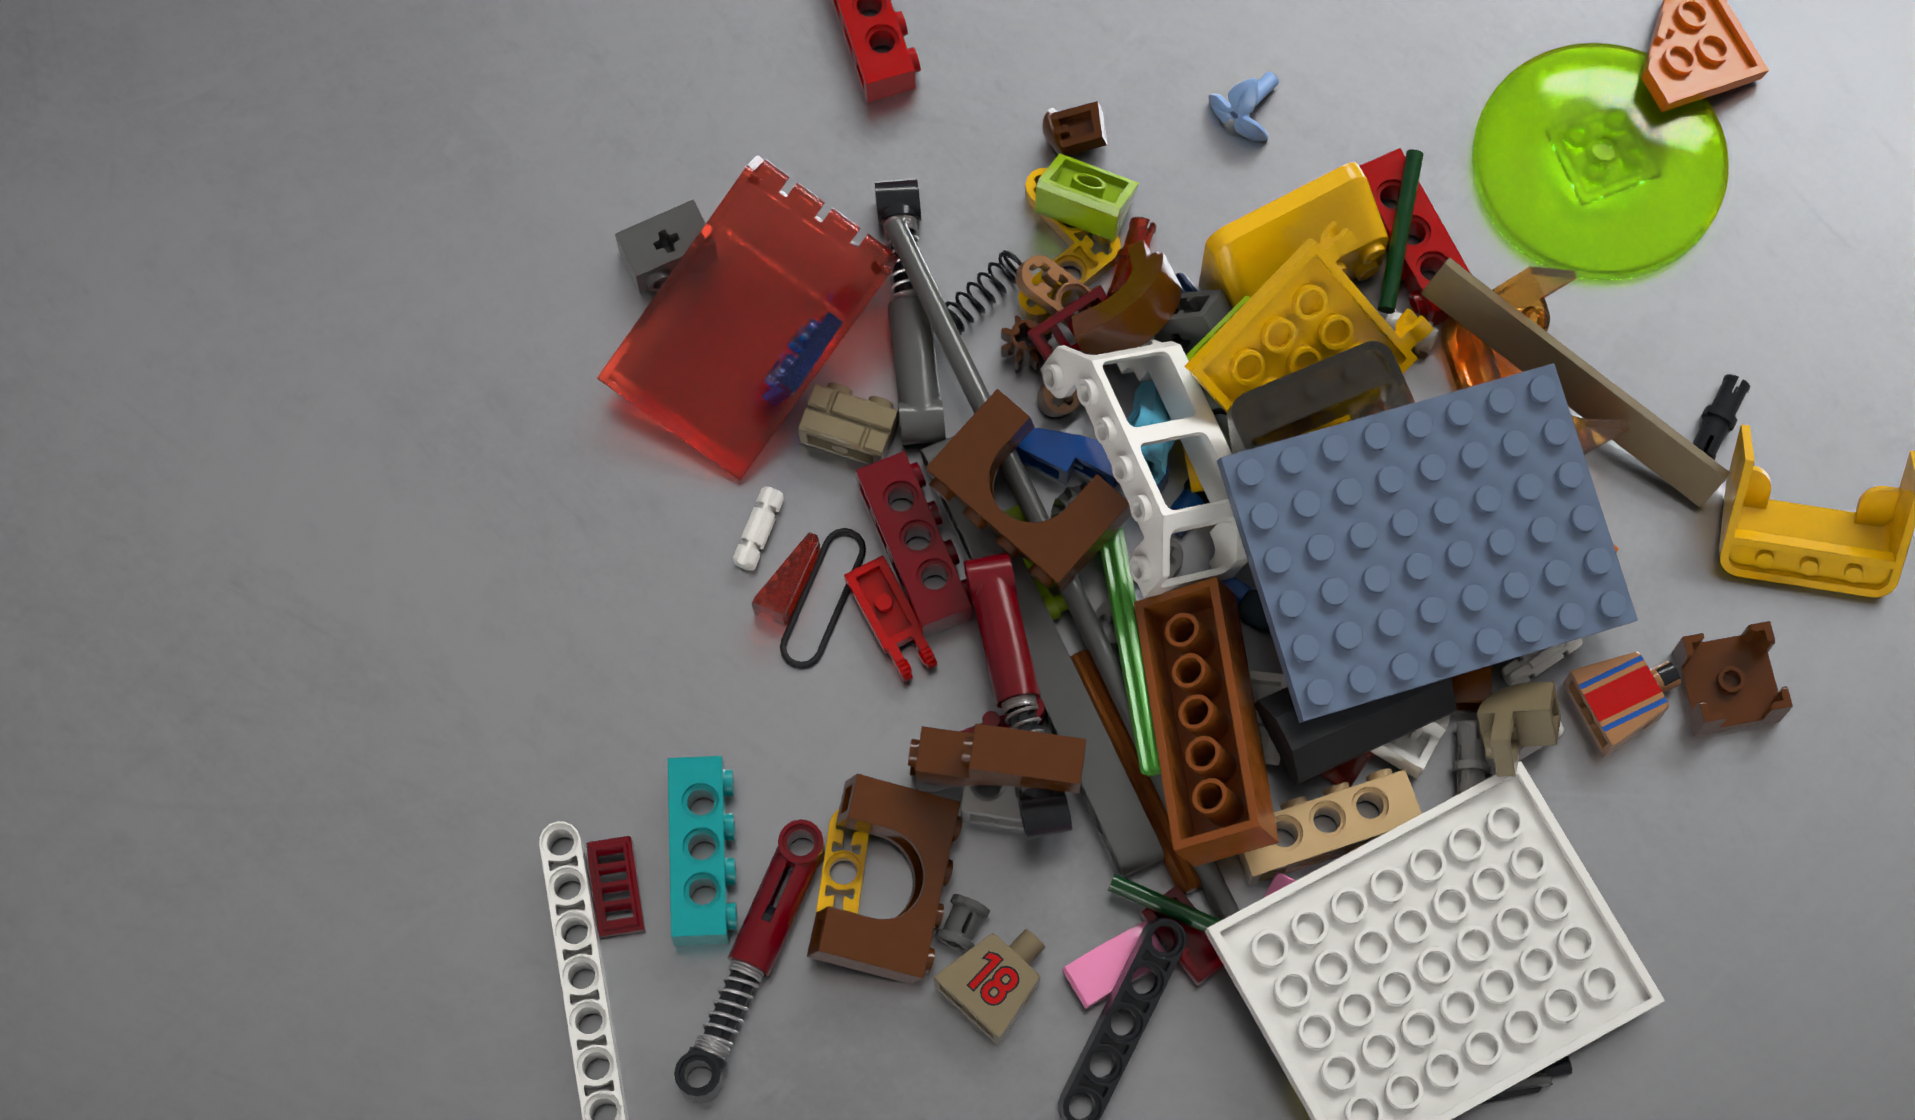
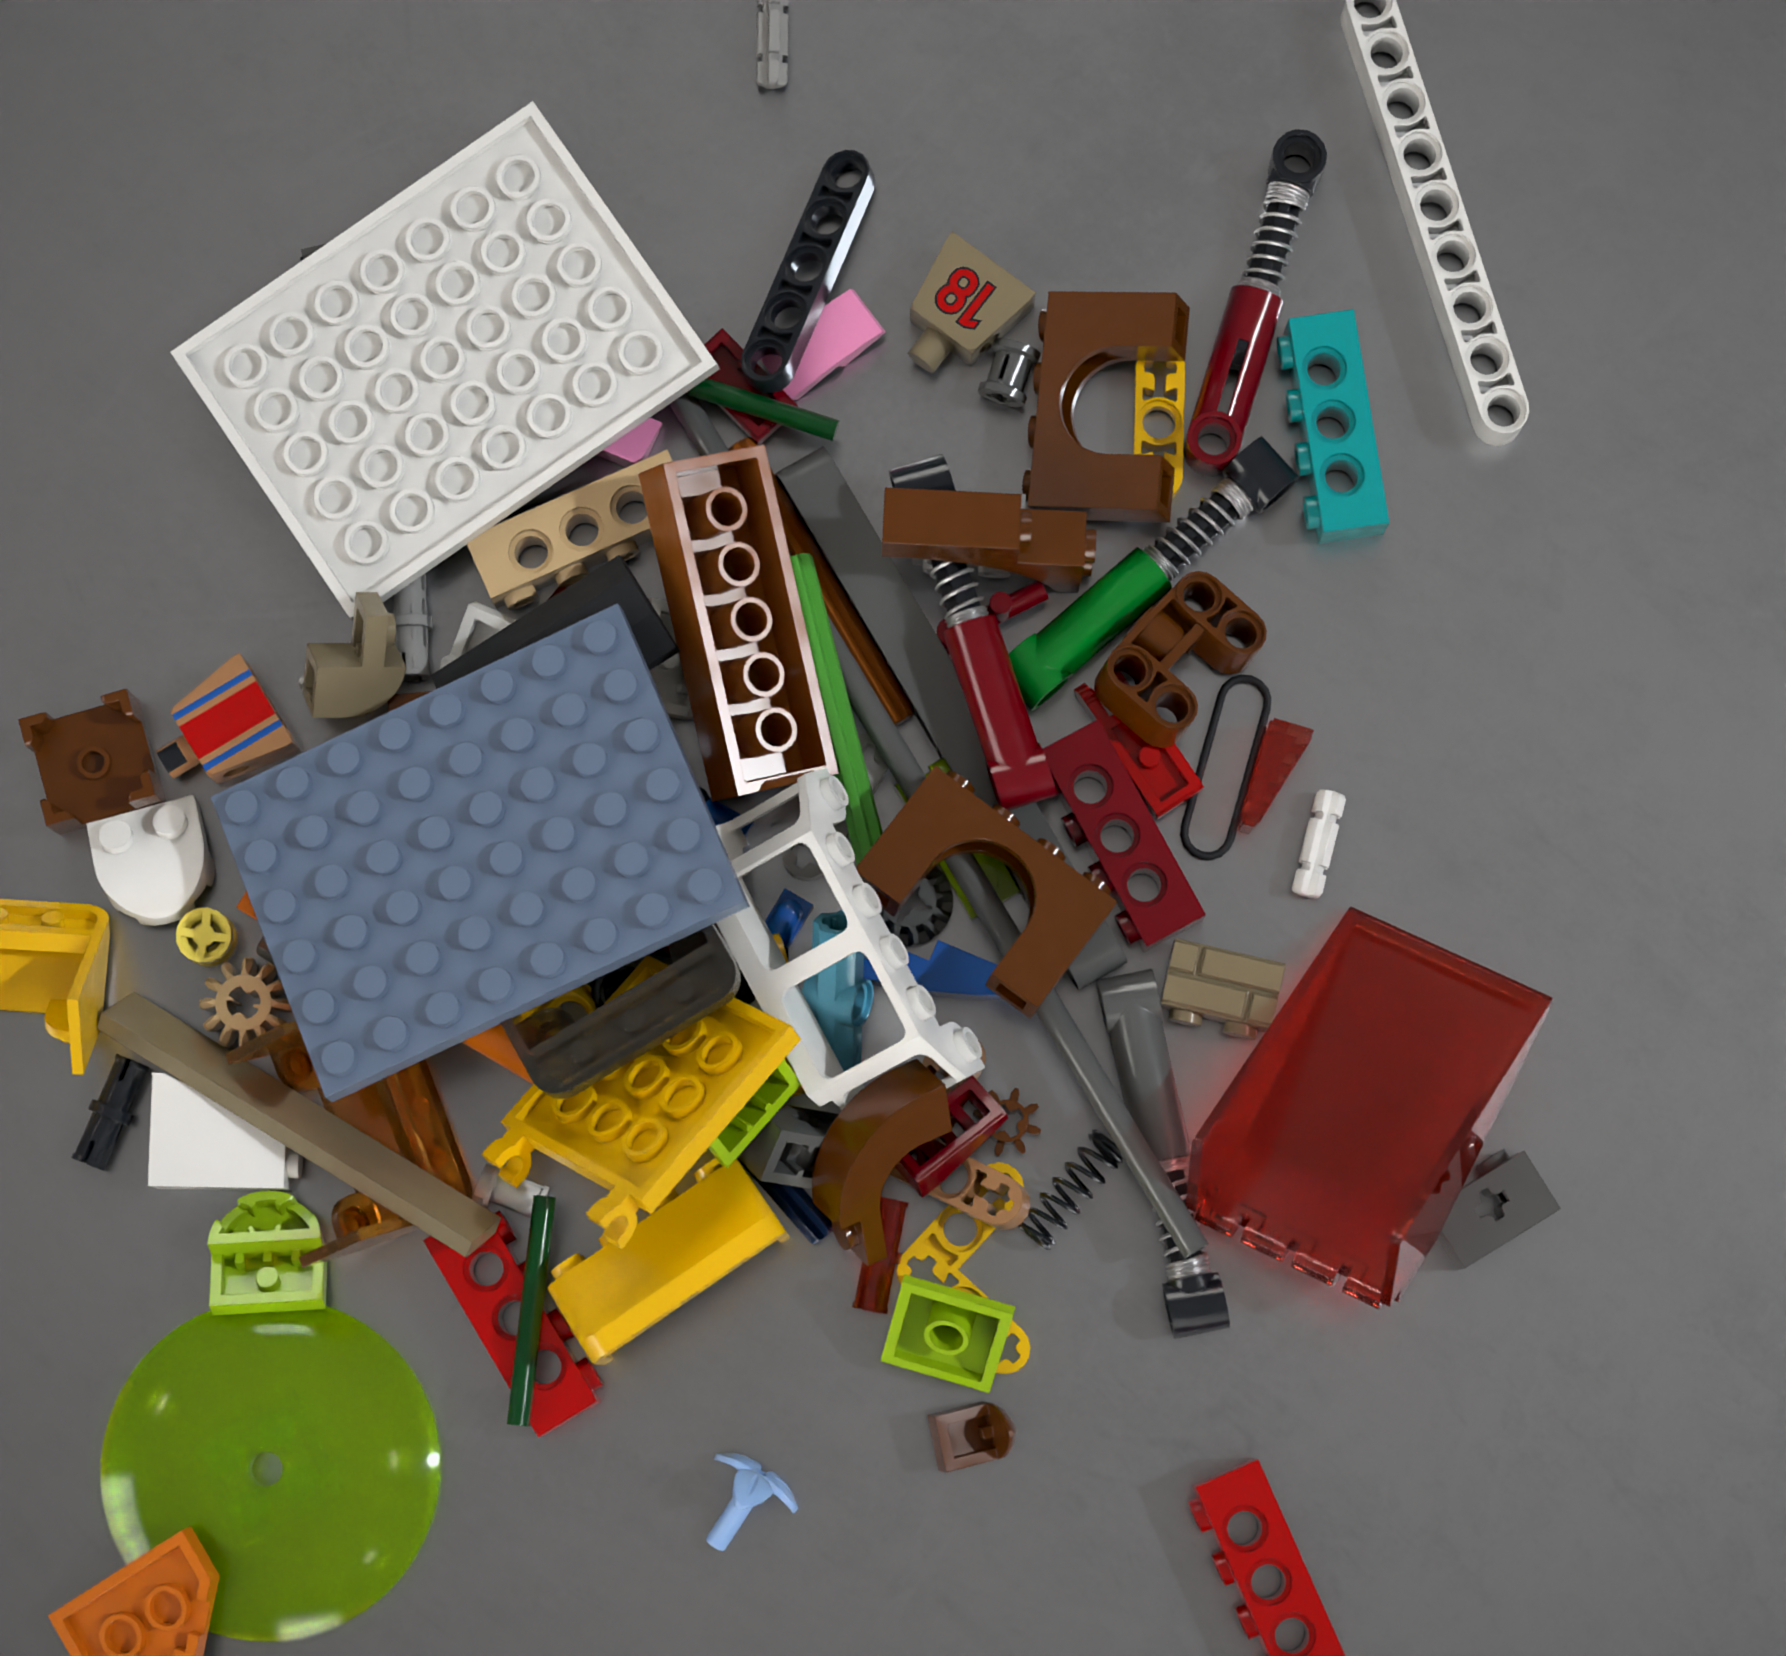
camera: 175 degrees right, 10 degrees up
dark red slope [586,836,645,938] -> none
clear blue plate [761,312,843,407] -> none
none -> white slope [86,794,215,926]
none -> white slope [148,1073,303,1191]
none -> light yellow wheel [176,907,238,967]
none -> tan gear [199,957,292,1053]
none -> lime slope [207,1190,327,1316]
none -> piece [1009,436,1299,711]
none -> reddish brown beam [1094,571,1267,748]

